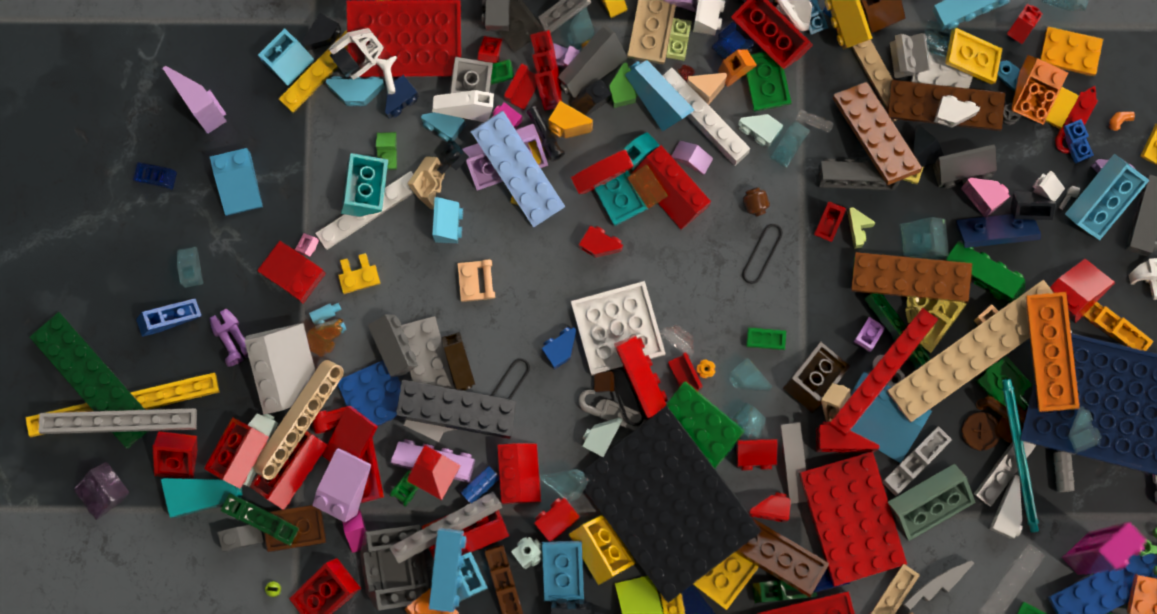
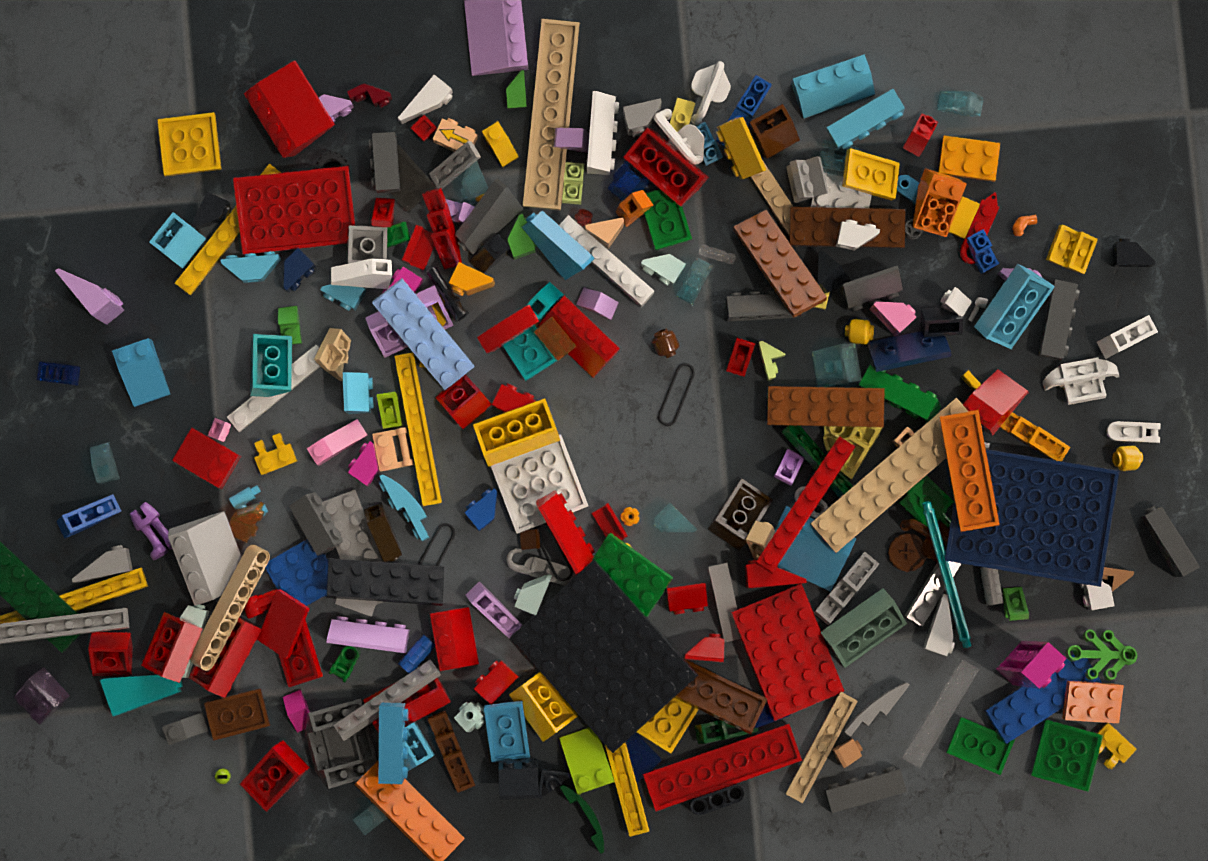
camera: 10 degrees left, 5 degrees up
dark green slope [220,493,300,546] -> none
lavender slope [313,448,371,522] -> none
white piece [329,28,383,80] -> none
white piece [376,56,397,94] -> none
red slope [407,445,461,500] -> none
black plate [437,140,469,175] -> none
clear light blue slope [540,469,589,502] -> none
clear slope [660,324,695,358] -> none
clear light blue slope [732,403,766,440] -> none
green plate [746,328,786,351] -> none
clear light blue slope [1068,406,1101,454] -> none
none -> light grey slope [72,545,133,583]
none -> bright pink slope [307,419,368,466]
none -> dark pink slope [348,441,379,487]
none -> lime slope [377,392,402,429]
none -> medium azure slope [379,474,430,541]
none -> yellow plate [395,352,442,507]
none -> red slope [435,374,492,429]
none -> lavender slope [466,582,522,638]
none -> yellow brick [473,399,561,467]
none -> yellow head [845,319,874,344]
none -> yellow tile [961,370,981,391]
none -> bright green slope [1003,587,1029,621]

